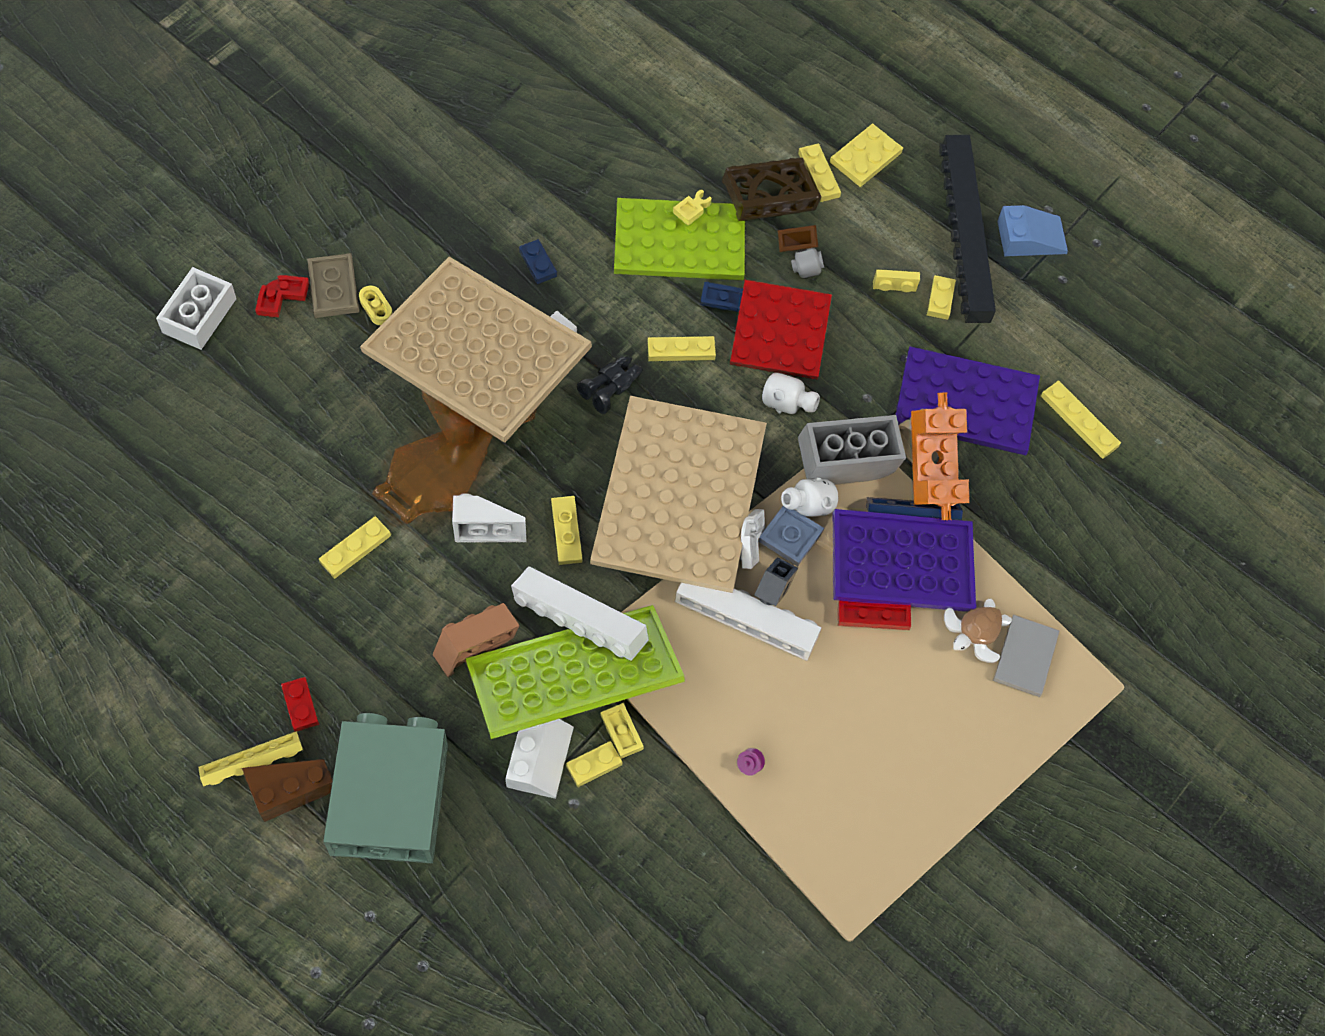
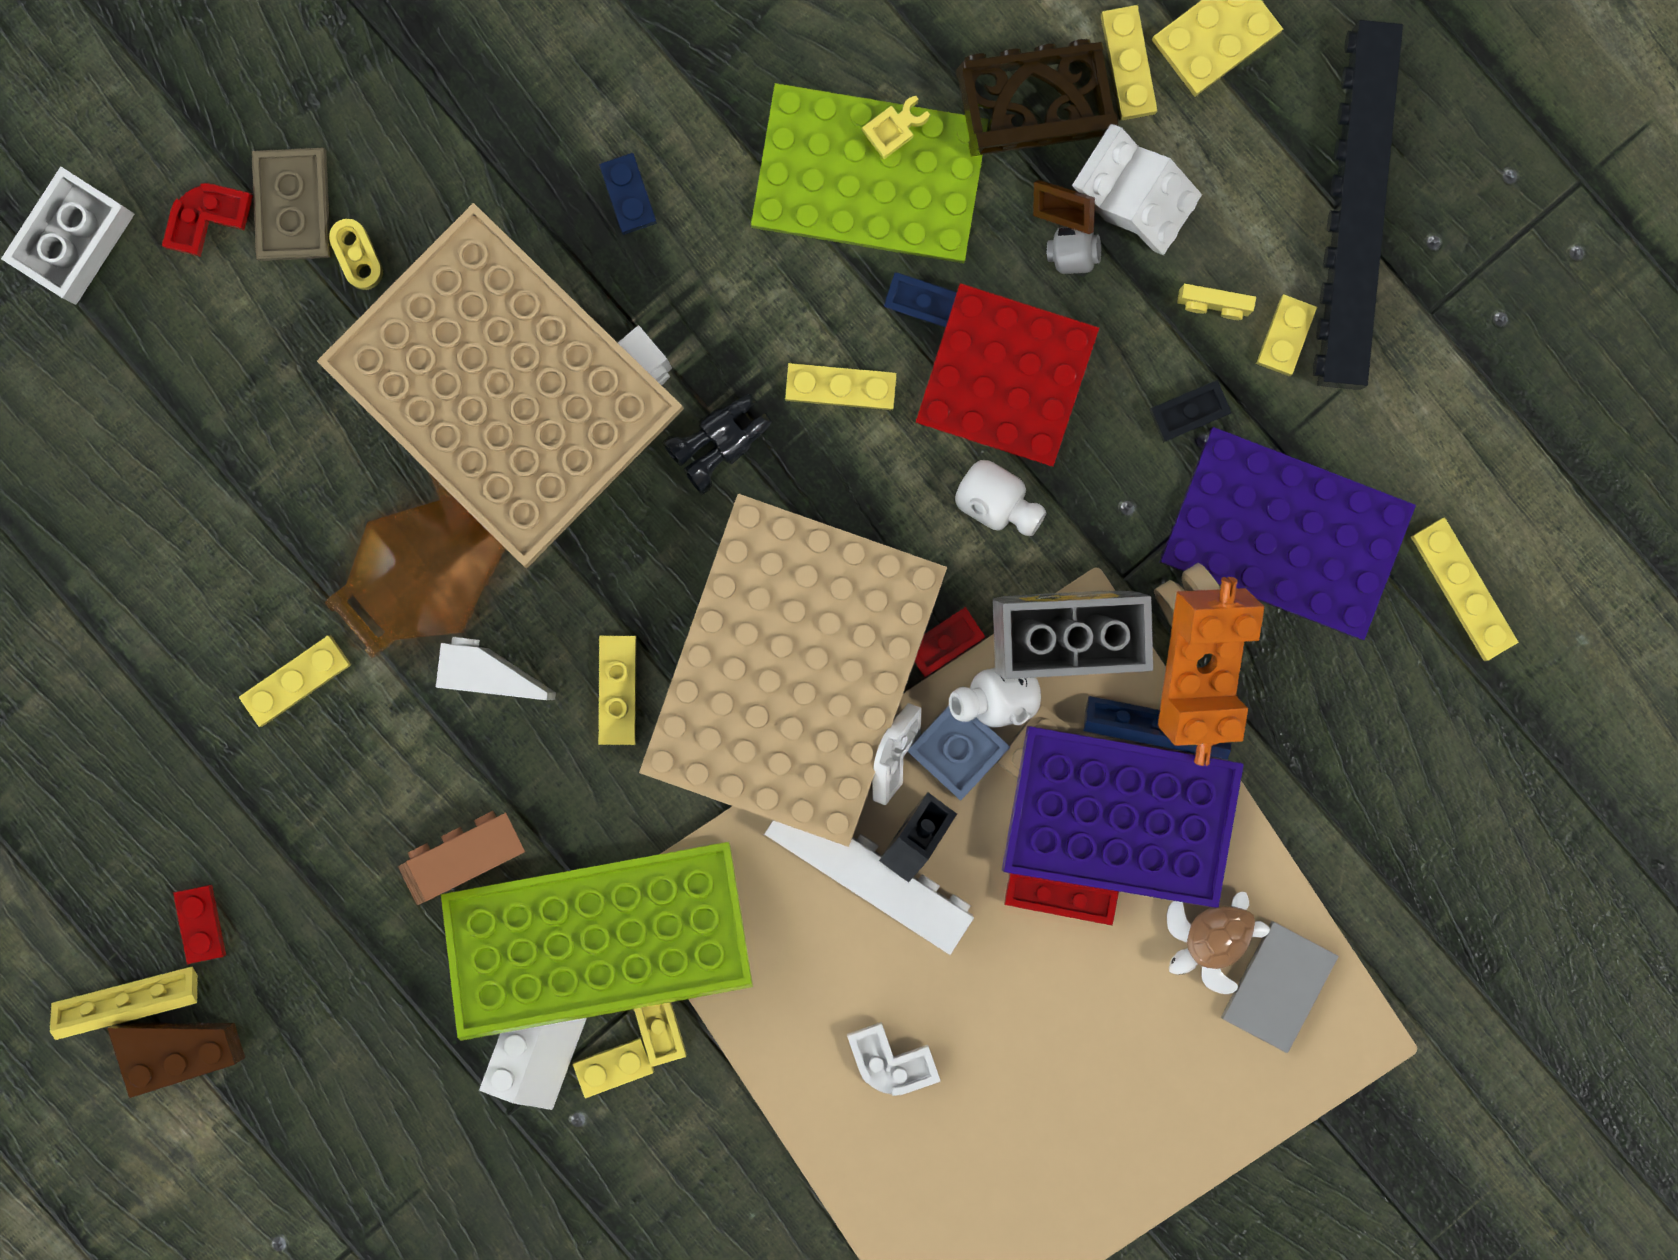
camera: 15 degrees right, 25 degrees up
sand green brick [323,713,448,863] -> none
white brick [511,567,648,661] -> none
magenta wheel [737,748,765,776] -> none
medium blue slope [997,205,1068,256] -> none
none -> white plate [847,1022,941,1096]
none -> red plate [914,607,985,677]
none -> white bracket [1072,124,1202,255]
none -> black plate [1149,380,1232,443]

